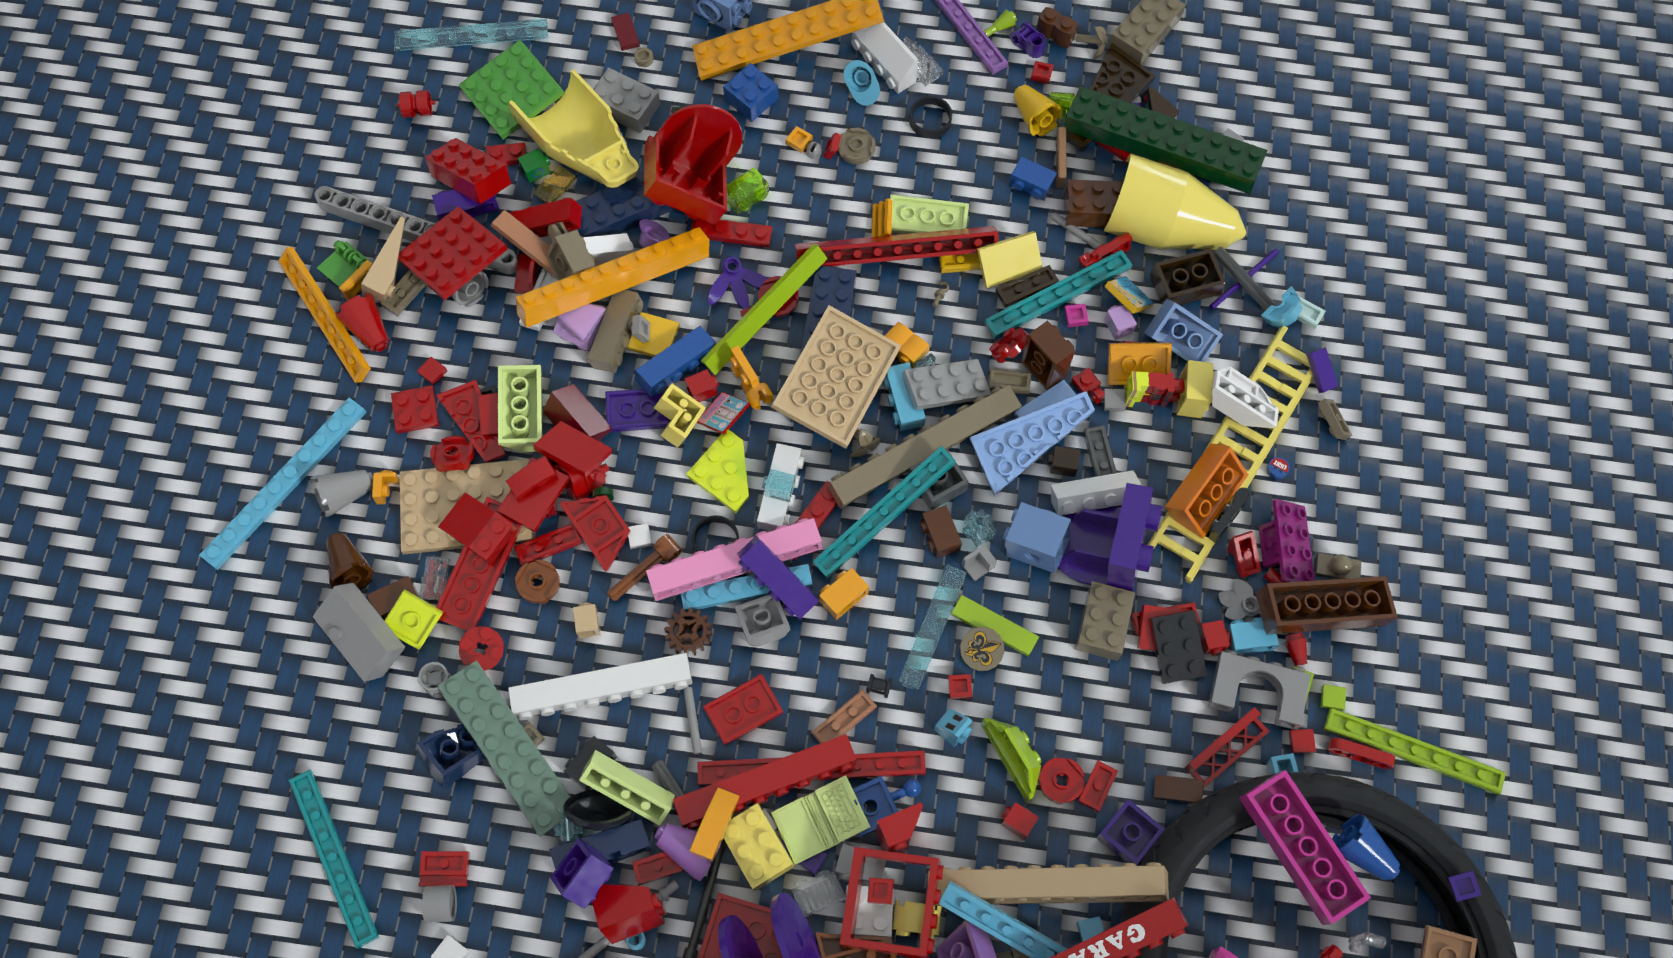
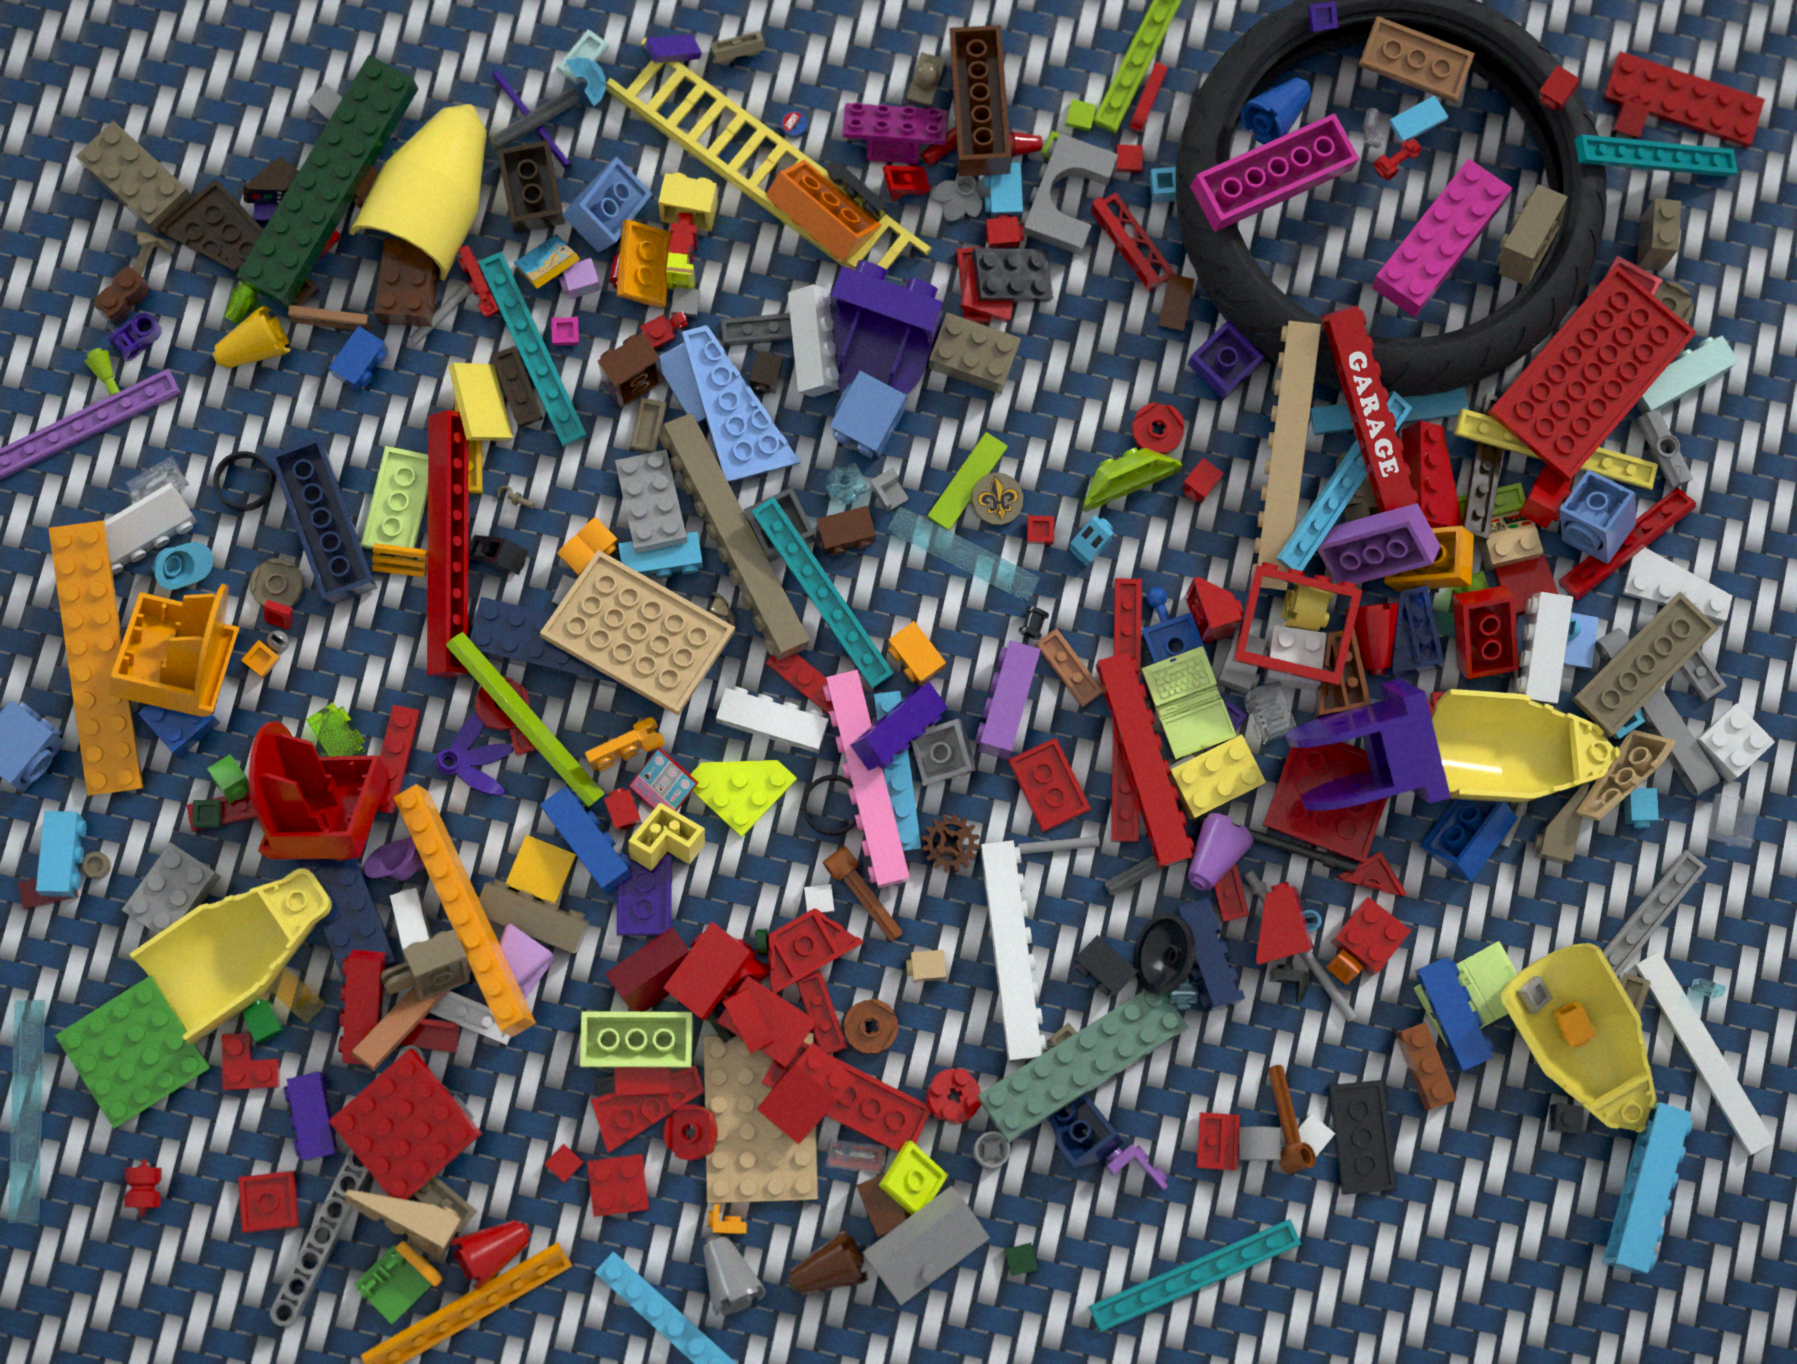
camera: 90 degrees left, 10 degrees up
red brick [425,138,511,204] -> none
dark purple brick [550,838,614,909] -> none
yellowish green brick [579,750,675,826] -> none
light grey plate [631,314,650,343] -> none
light orange slope [690,788,740,862] -> none
clear light blue brick [762,469,796,502] -> none
red tile [867,877,894,905] -> none
clear light blue tile [915,353,936,368] -> none
red plate [989,327,1028,363] -> none
red tile [1030,61,1054,84] -> none
red plate [1078,760,1118,812] -> none
white wedge [1212,366,1279,428] -> none
none -> medium azure brick [36,811,87,898]
none -> light orange plate [109,583,240,717]
none -> red tile [238,1171,299,1233]
none -> dark blue brick [269,436,377,607]
none -> black slope [468,535,529,575]
none -> medium lavender brick [975,640,1041,760]
none -> dark green tile [1004,1242,1038,1276]
none -> medium lavender bracket [1105,1144,1168,1191]
none -> dark orange axle [1268,1065,1316,1174]
none -> pearl dark grey plate [1269,964,1309,1005]

